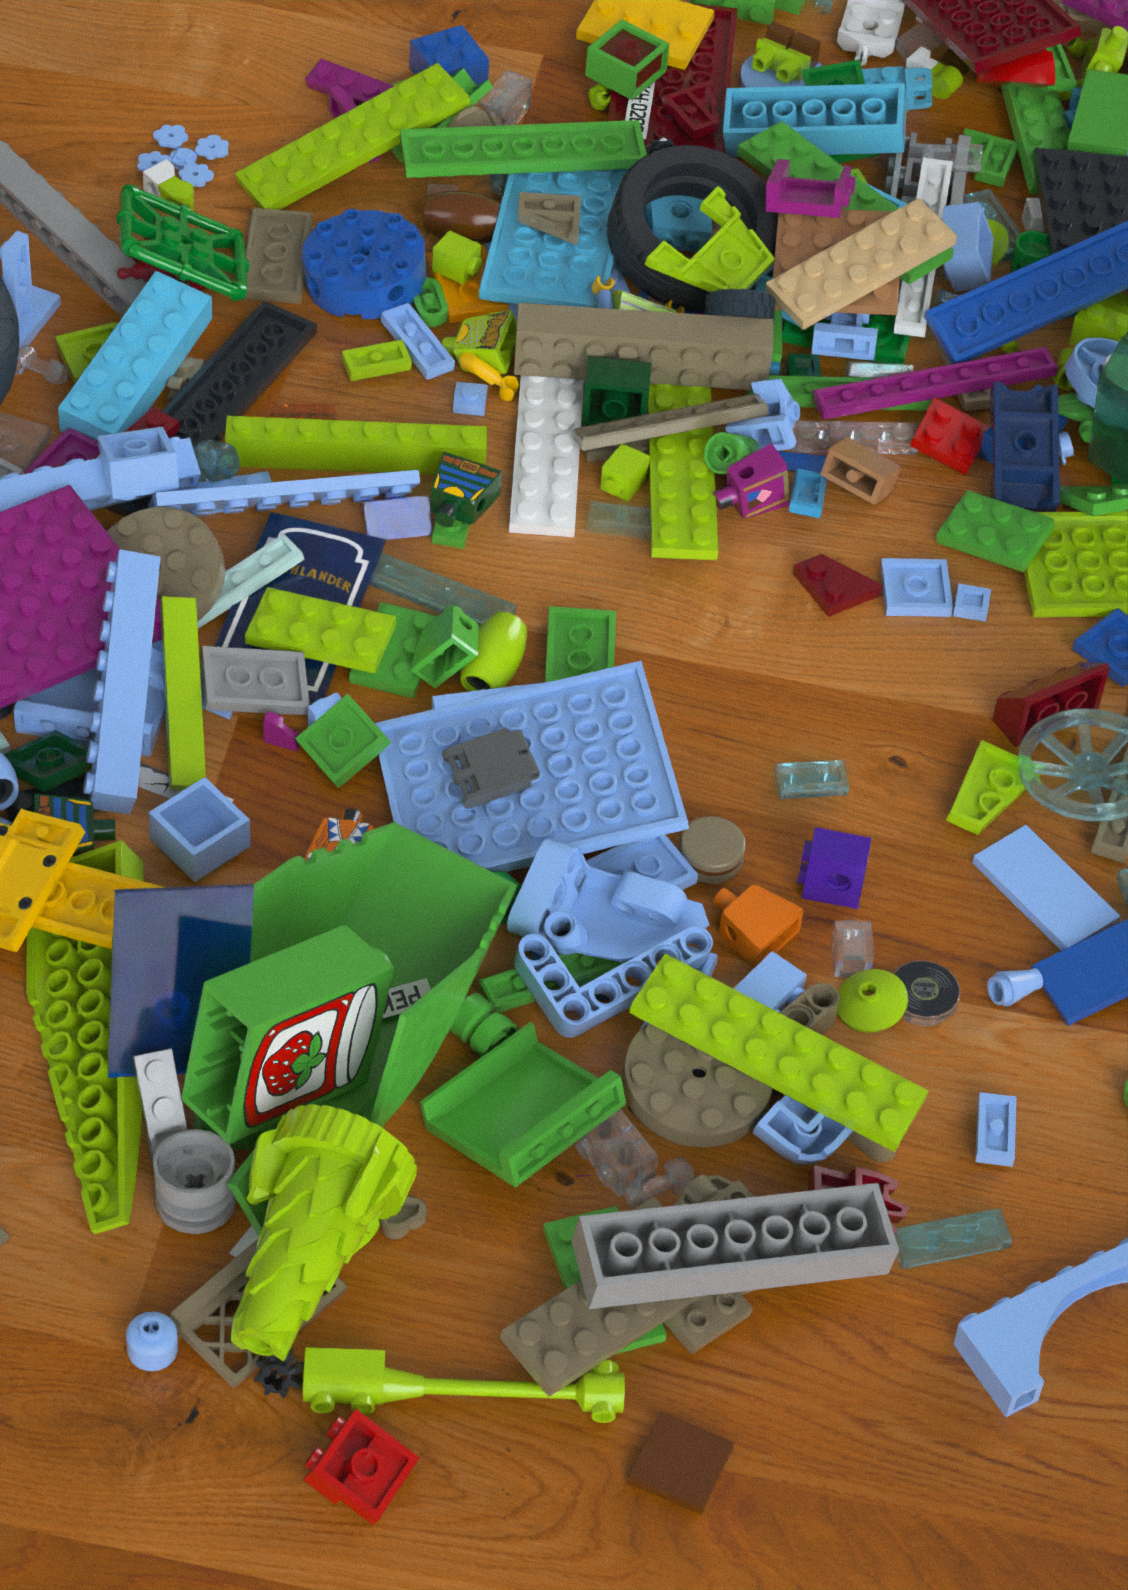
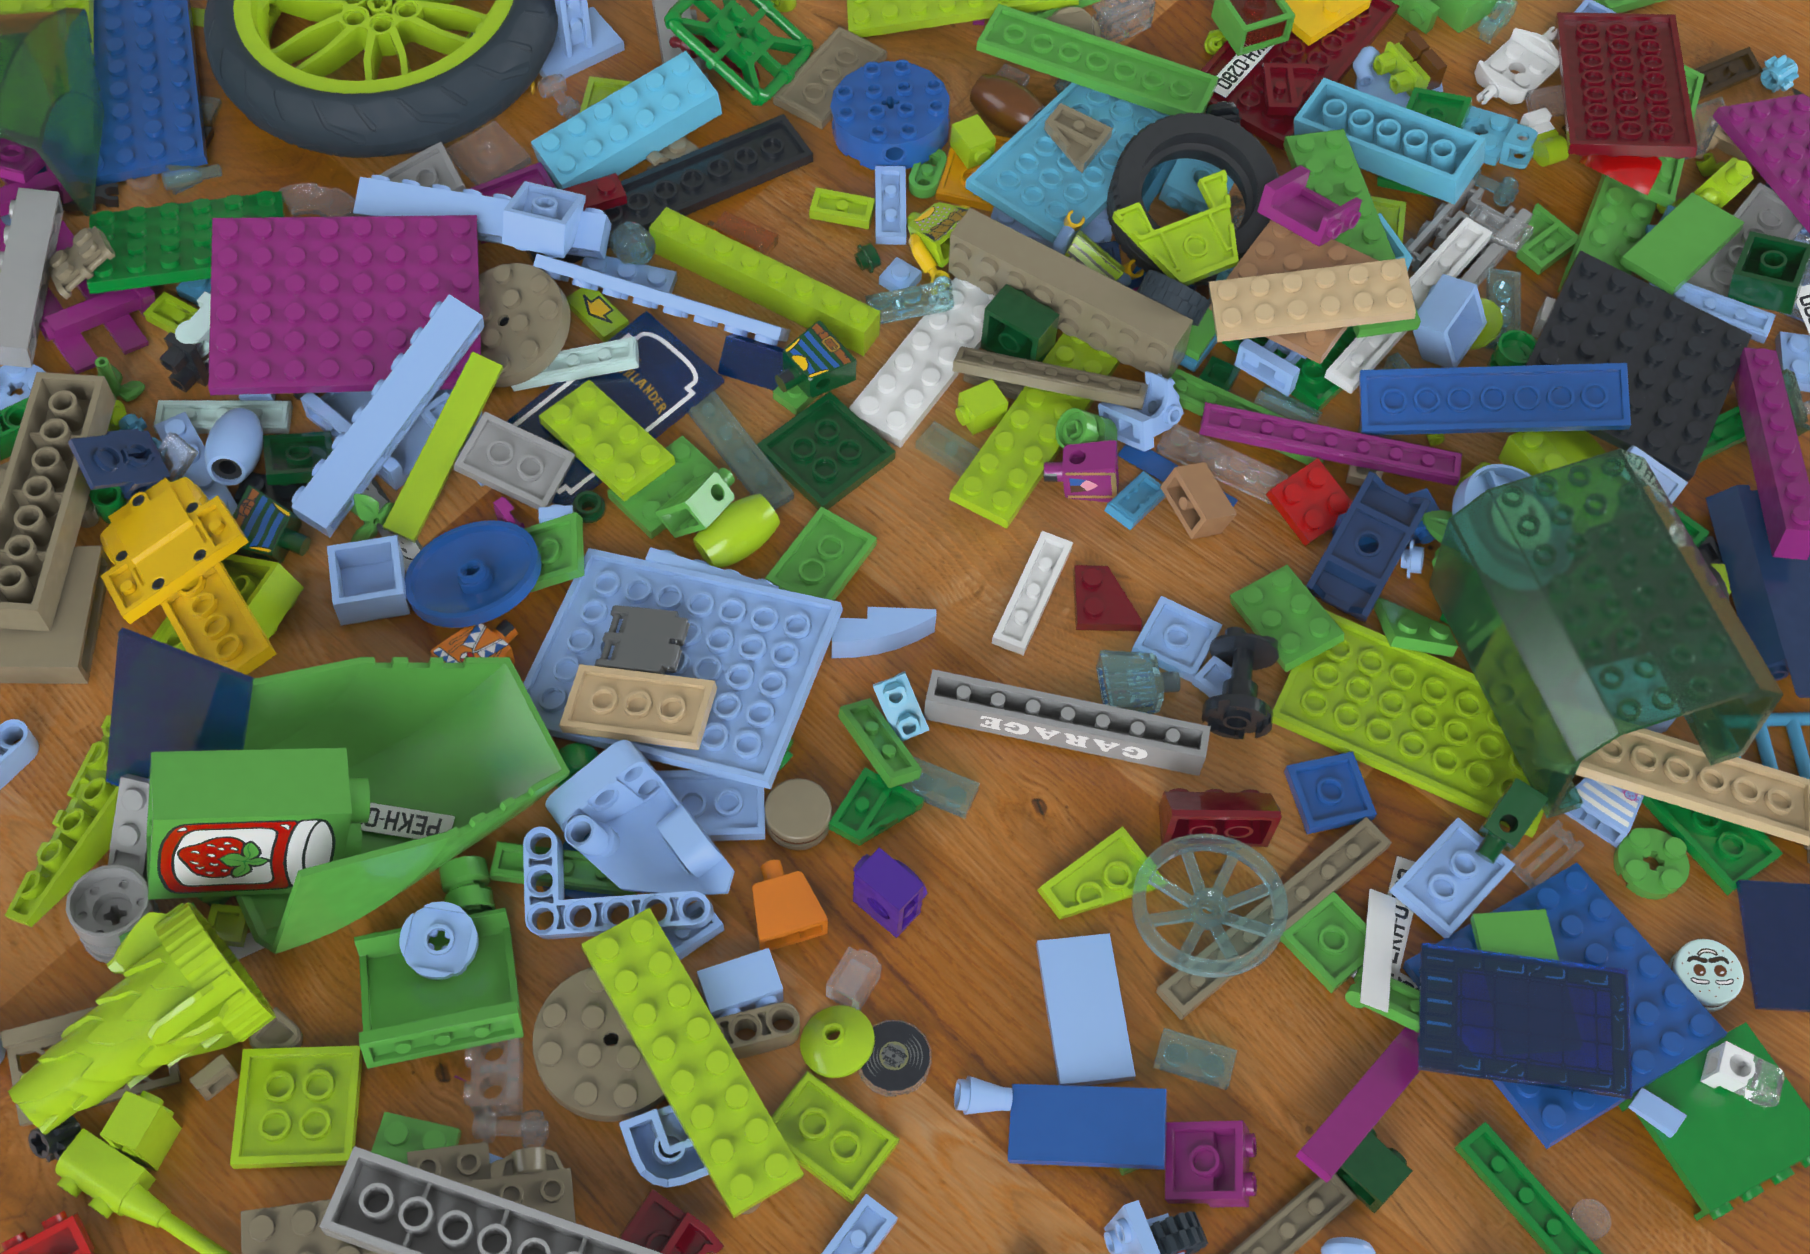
camera: 30 degrees right, 10 degrees up
none -> lime brick [100,1091,182,1171]
none -> dark tan tile [189,1054,239,1101]
none -> lime plate [230,1046,363,1169]
none -> bright green plant [350,493,395,542]
none -> light blue plate [399,901,479,980]
none -> blue dish [405,520,542,628]
none -> tan plate [559,664,717,750]
none -> lime tile [566,287,630,343]
none -> dark green plate [572,491,606,523]
none -> dark green plate [757,391,896,510]
none -> lime tile [771,1071,900,1205]
none -> green wing [828,767,925,846]
none -> light blue slope [831,607,936,658]
none -> bright green plate [838,698,922,788]
none -> dark green plate [854,243,881,273]
none -> clear light blue plate [866,276,954,324]
none -> medium azure hips [873,671,929,742]
none -> light grey brick [924,669,1211,776]
none -> white plate [992,531,1073,656]
none -> clear light blue torso [1096,650,1180,714]
none -> black piece [1201,627,1279,739]
none -> light blue arm [1353,46,1380,86]
none -> clear light blue bar [1473,169,1519,207]

